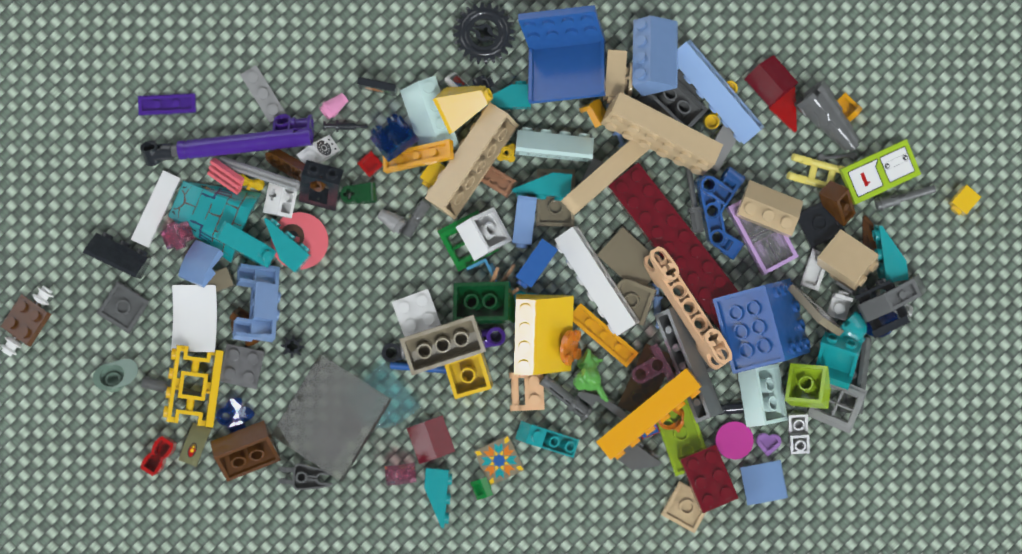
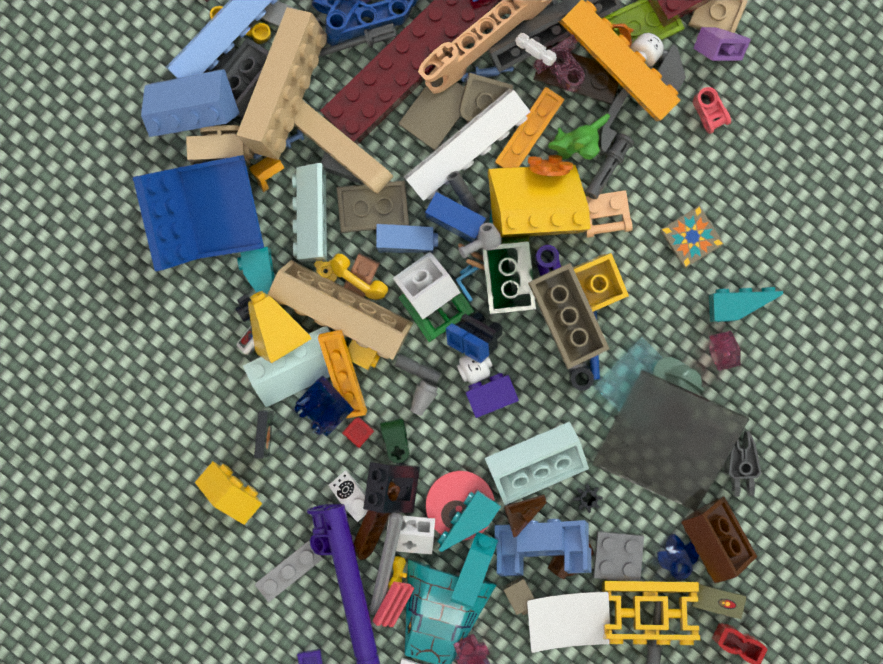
camera: 90 degrees left, 0 degrees up
medium blue slope [178,240,224,288] -> none
bright pink cone [320,93,349,120] -> none
black piece [323,120,368,132] -> none
white brick [392,289,441,337] -> none
dark red slope [406,415,455,464] -> none
black gear [453,2,516,65] -> none
green plate [470,477,493,500] -> none
teal slope [512,172,572,201] -> none
teal slope [515,421,579,458] -> none
none -> yellow brick [195,461,263,525]
none -> yellow bar [331,253,388,300]
none -> hips [446,312,503,364]
none -> dark grey piece [447,171,480,213]
none -> white head [457,355,493,384]
none -> light grey bar [459,223,501,259]
none -> dark purple brick [465,373,519,418]
none -> light aqua slope [485,422,589,505]
none -> reddish brown tile [504,495,547,537]
none -> white axle [515,33,557,66]
none -> white head [630,33,664,67]
none -> sand green piece [653,357,704,403]
none -> medium lavender slope [693,27,751,61]
none -> coral piece [693,87,731,134]

